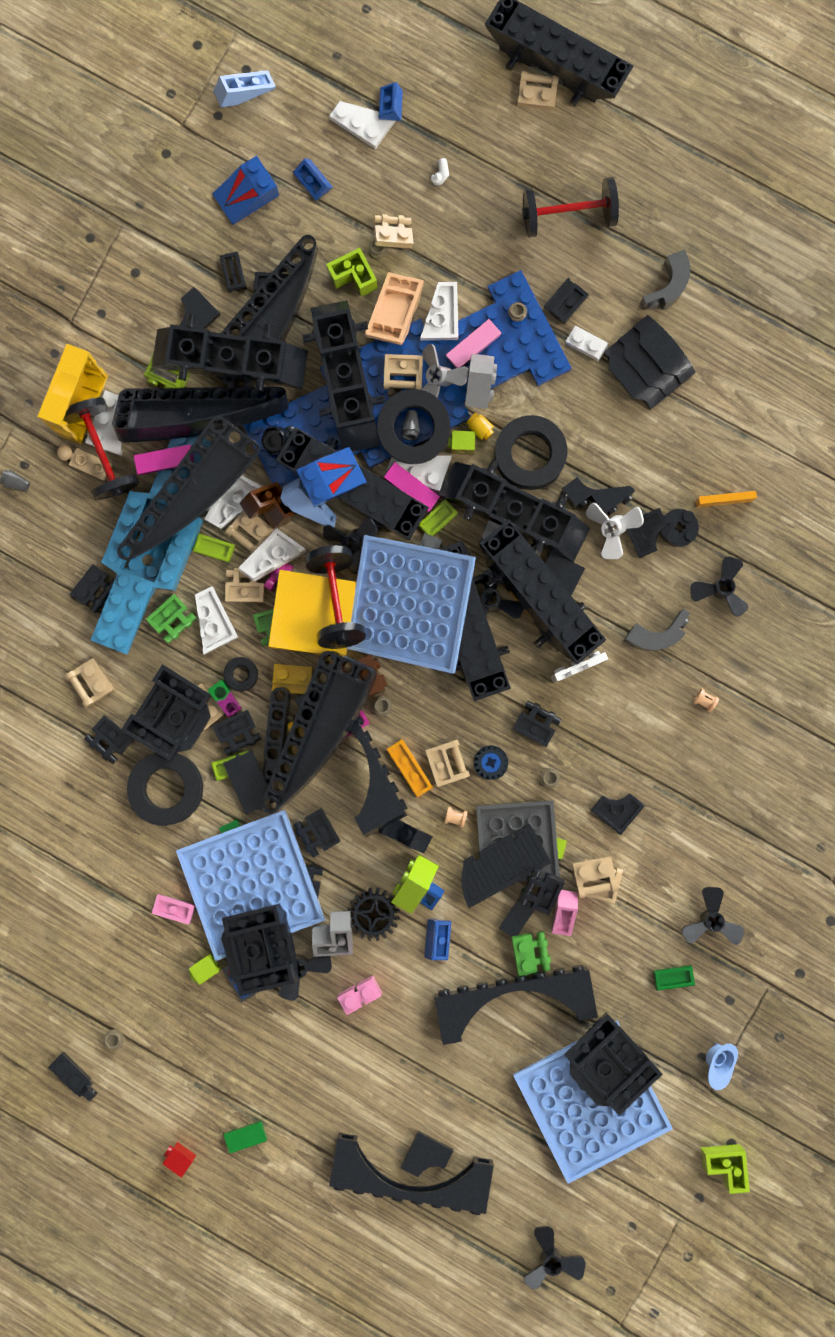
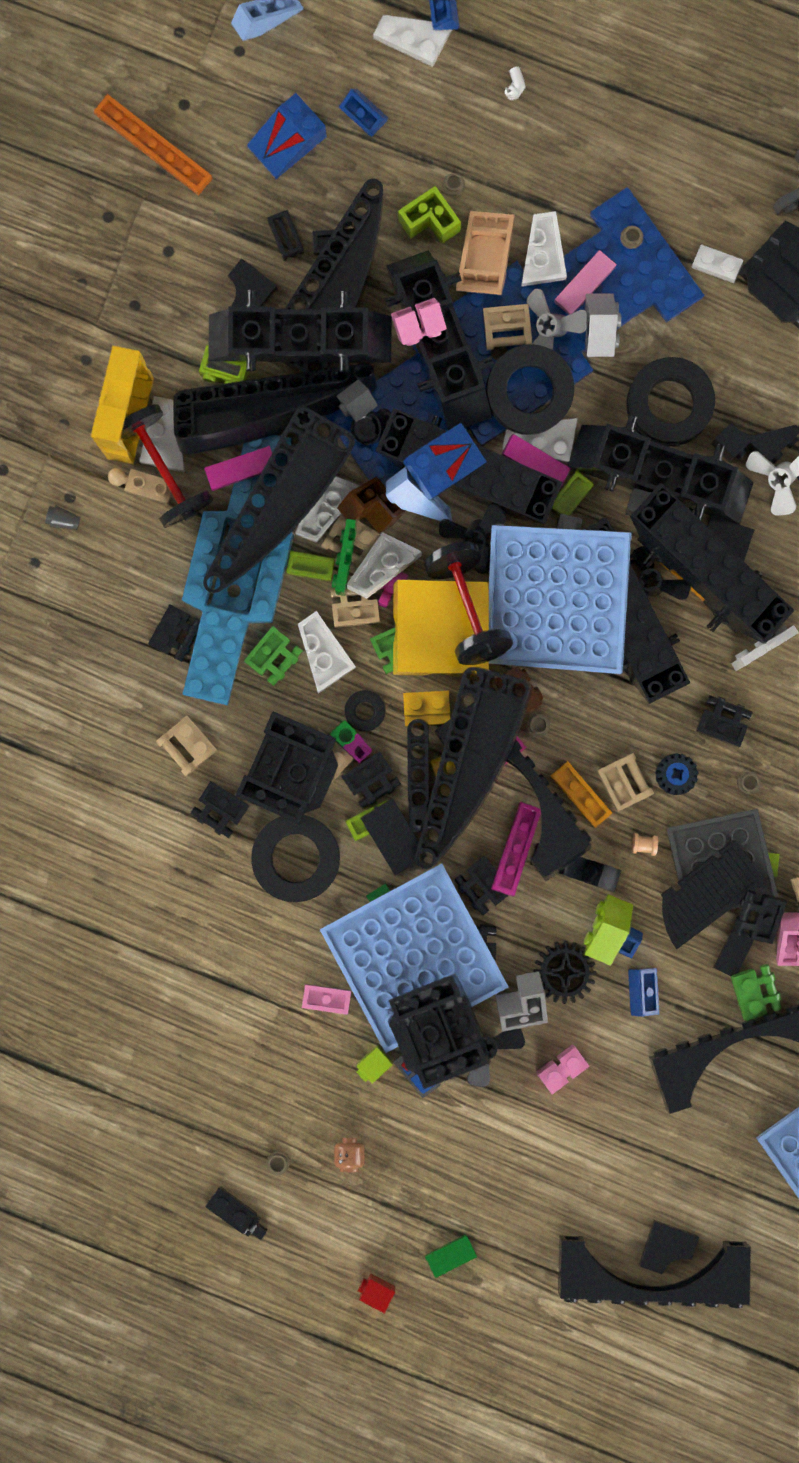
camera: 10 degrees left, 0 degrees up
tan plate [373,214,413,248] -> none
dark grey cone [401,410,420,440] -> none
lime brick [448,431,475,455] -> none
yellow brick [466,412,494,441] -> none
black piece [522,177,619,238] -> none
black plate [544,278,589,325] -> none
none -> orange plate [94,94,213,196]
none -> green wing [332,519,357,596]
none -> nougat head [334,1138,365,1172]
none -> dark grey brick [337,379,378,422]
none -> bright pink piece [391,298,447,346]
none -> dark pink tile [491,802,541,897]

